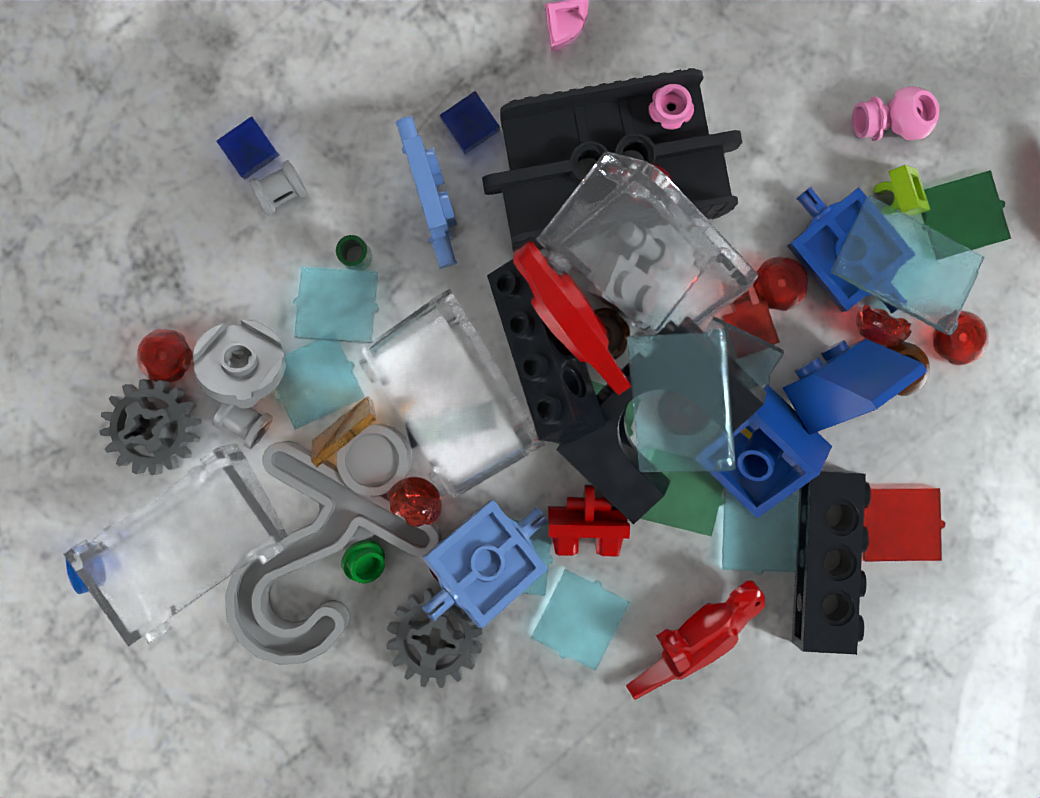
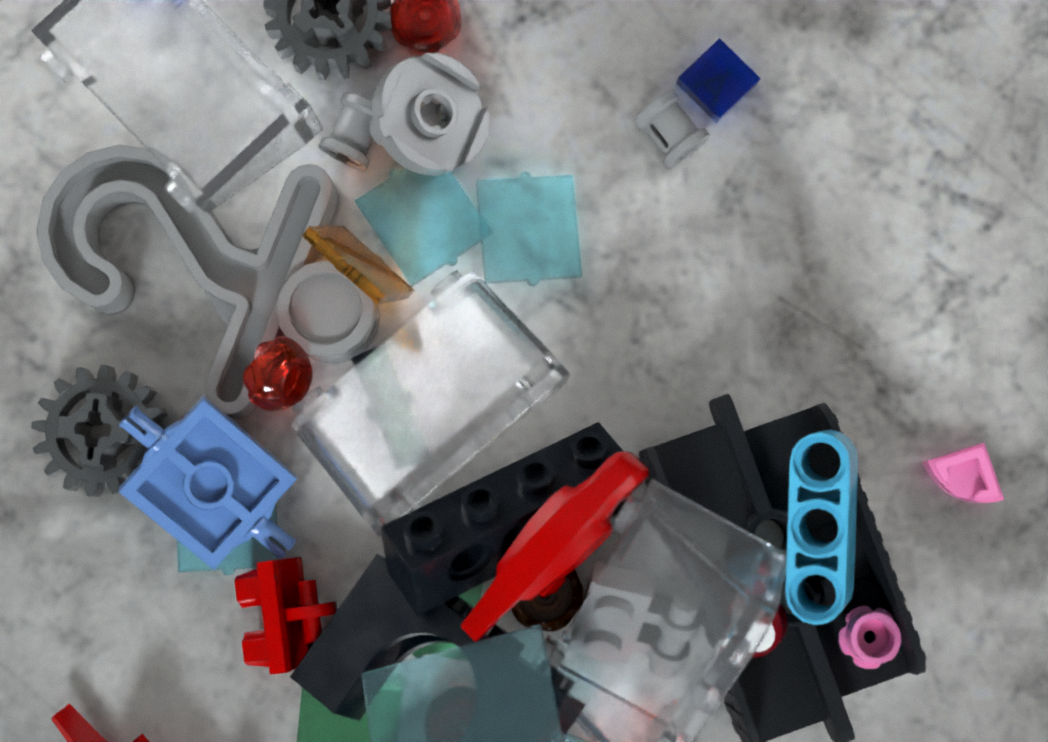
camera: 80 degrees right, 5 degrees down
dark green hinge [336,235,372,272] -> none
green plate [341,540,385,584] -> none
medium blue plate [395,116,457,269] -> none
clear blue tile [439,91,500,154] -> none
clear light blue piece [531,569,630,671] -> none
none -> medium azure beam [785,430,858,625]

